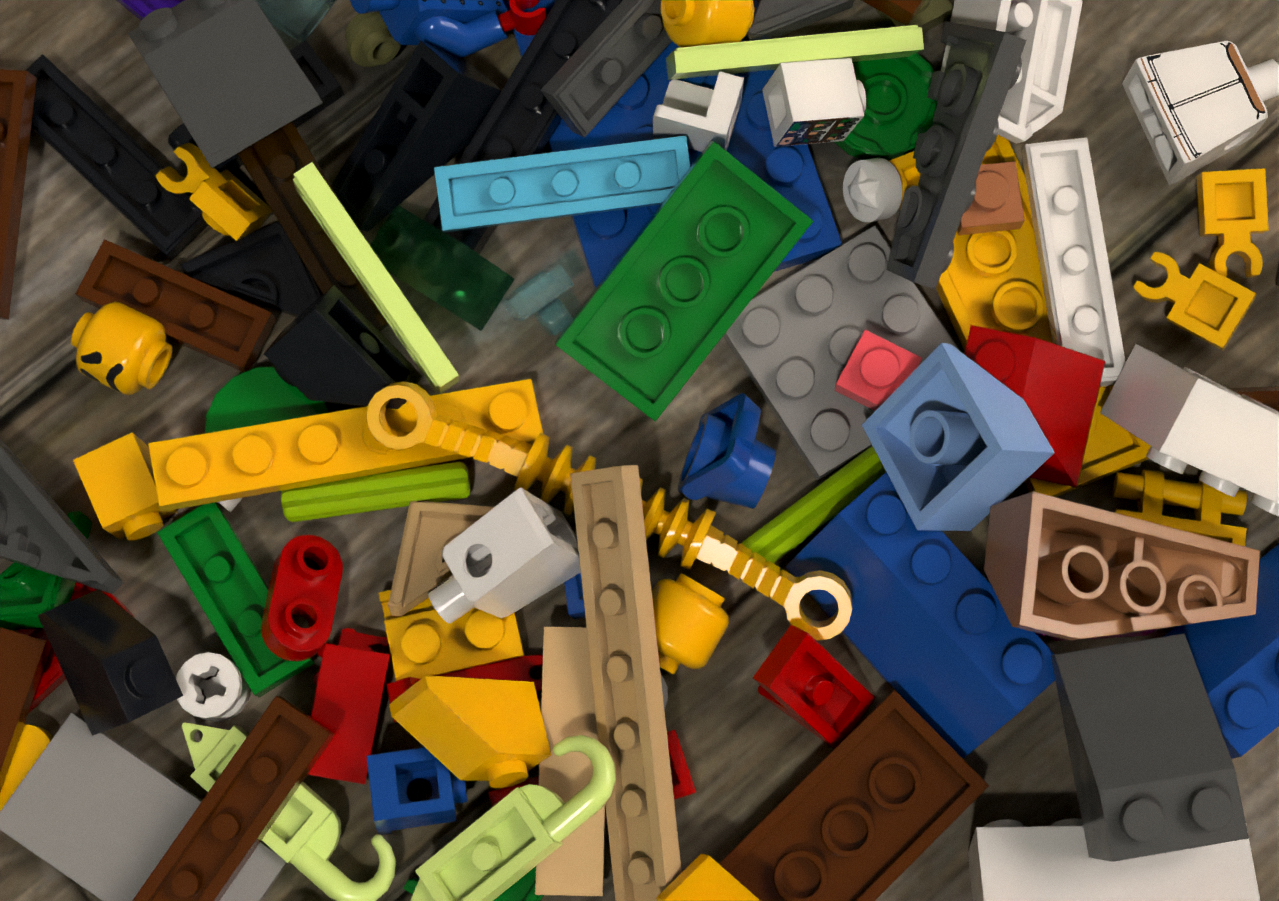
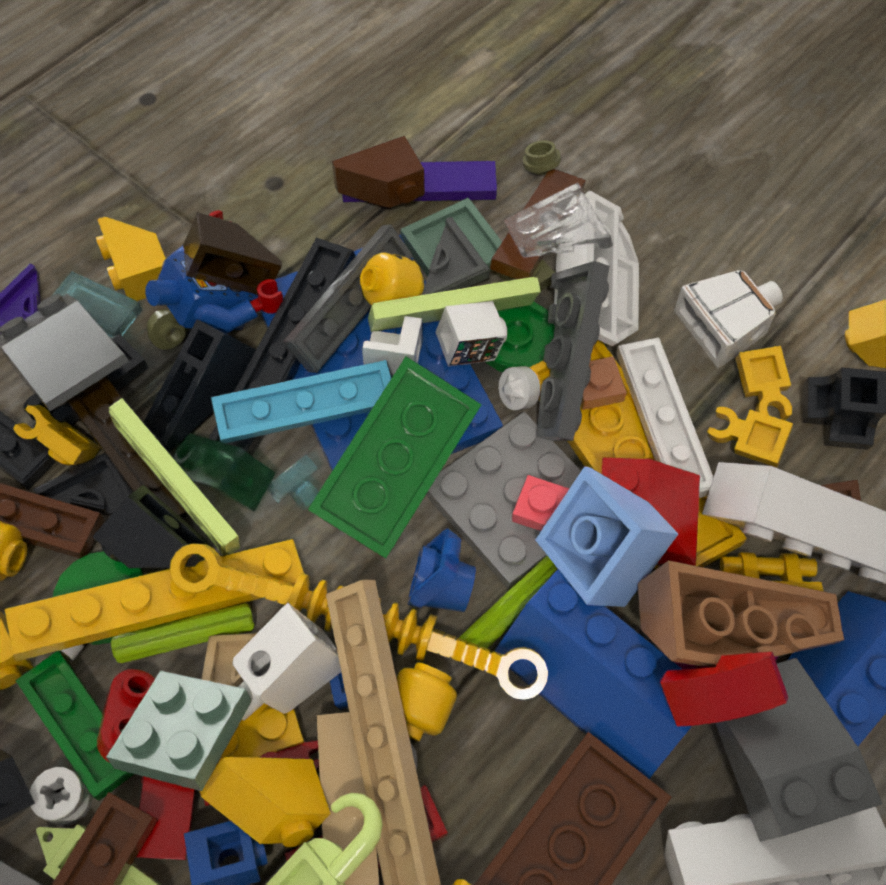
camera: 10 degrees left, 15 degrees down
red slope [753,624,875,748] -> none
none -> plate [106,671,252,791]
none -> red slope [660,651,789,727]

